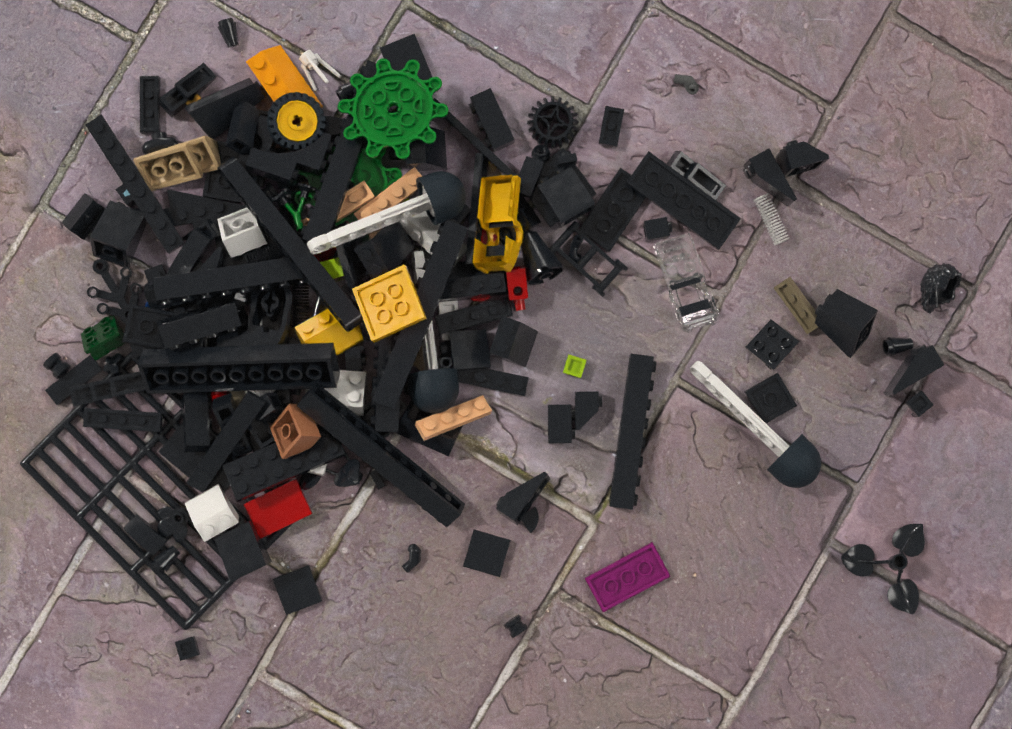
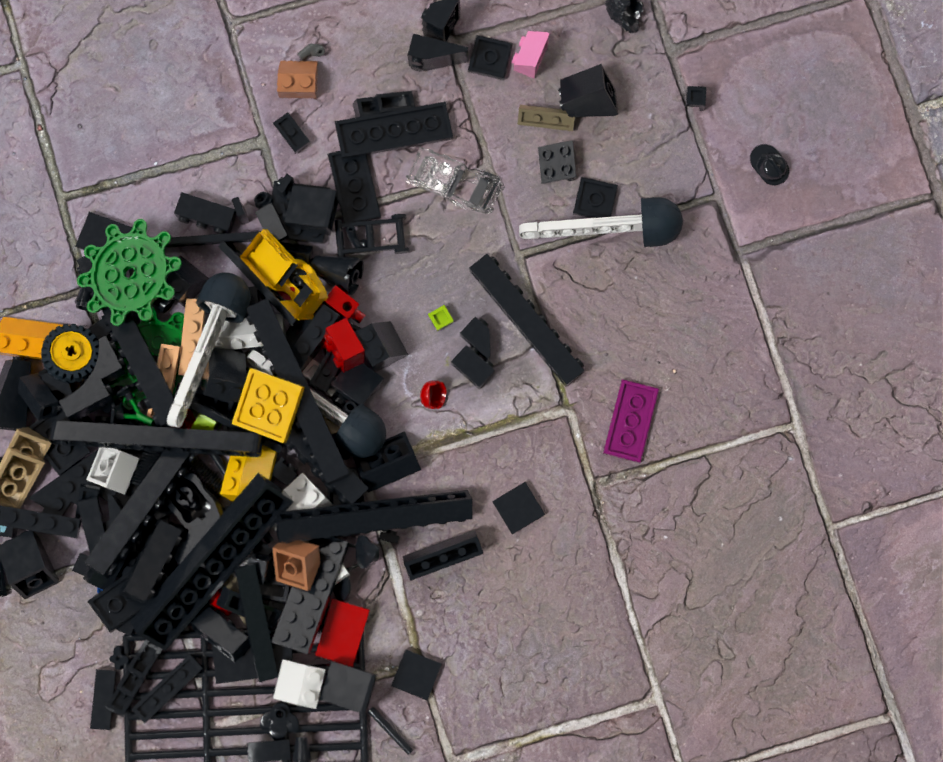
camera: 50 degrees left, 5 degrees down
black wheel [43,353,71,379] -> none
dark green bracket [81,315,125,361] -> none
black plant [87,259,143,324] -> none
white plant [299,50,341,91] -> none
black arm [402,544,421,573] -> none
light nougat plate [415,395,492,441] -> none
black plate [457,368,529,396] -> none
black slope [496,472,550,526] -> none
black wheel [503,614,528,638] -> none
black tile [521,507,539,533] -> none
black gear [527,96,579,149] -> none
black brick [642,217,672,242] -> none
white piece [753,193,790,246] -> none
black plant [841,524,925,614] -> none
black cone [882,337,913,356] -> none
black slope [883,344,944,396] -> none
none -> black tile [232,197,249,225]
none -> nougat slope [277,61,318,99]
none -> red brick [324,318,365,373]
none -> black bar [368,707,413,755]
none -> black brick [402,530,484,581]
none -> red hair [420,380,446,409]
none -> black tile [468,35,513,80]
none -> bright pink slope [512,31,550,78]
none -> black piece [750,144,789,186]

